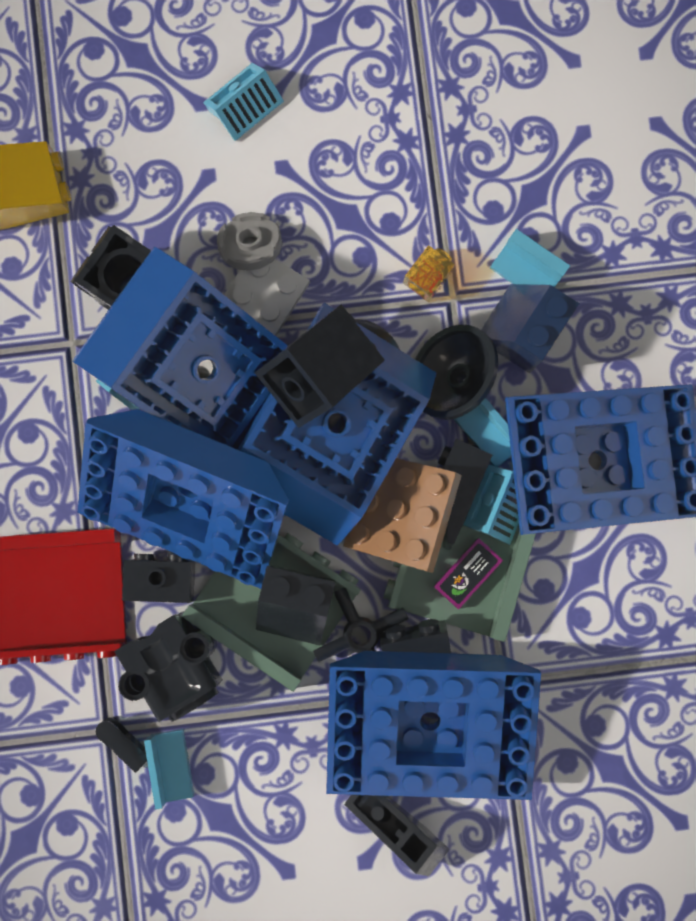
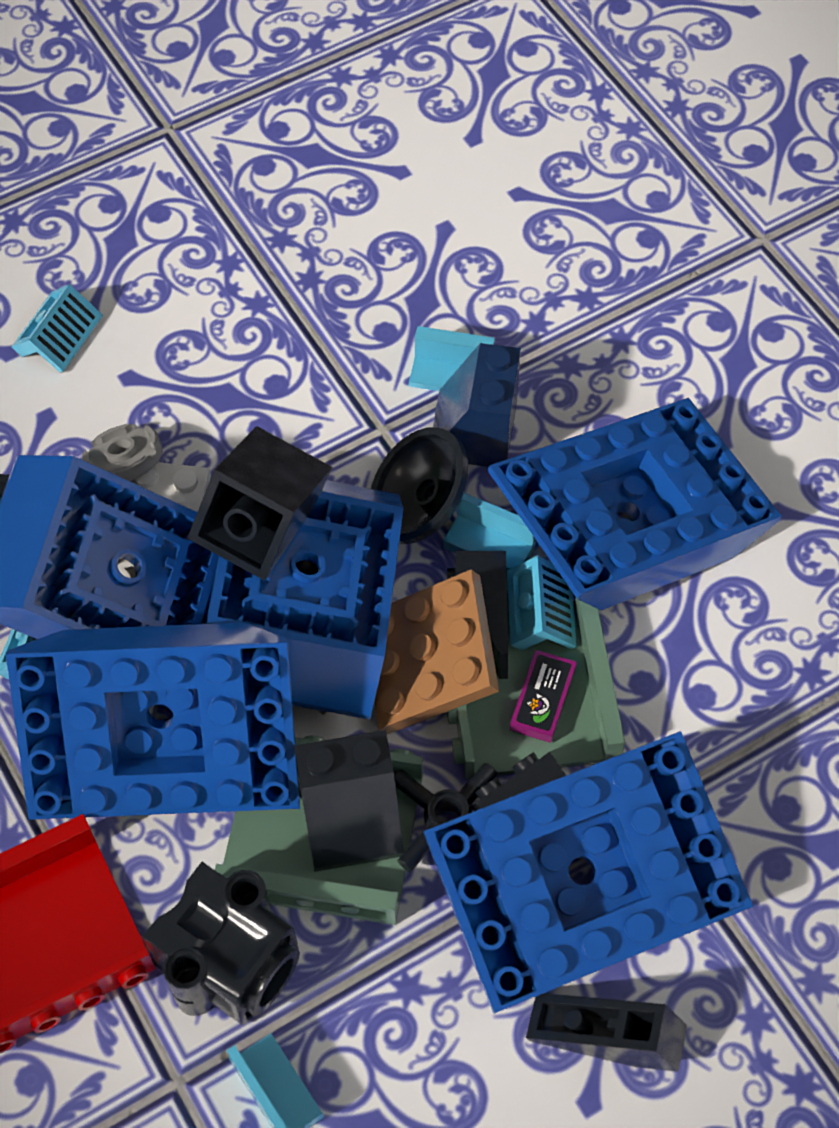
camera: 20 degrees left, 25 degrees down
black bar [95,717,147,773] -> none
black brick [122,553,196,603] -> none
clear yellow brick [403,245,455,303] -> none

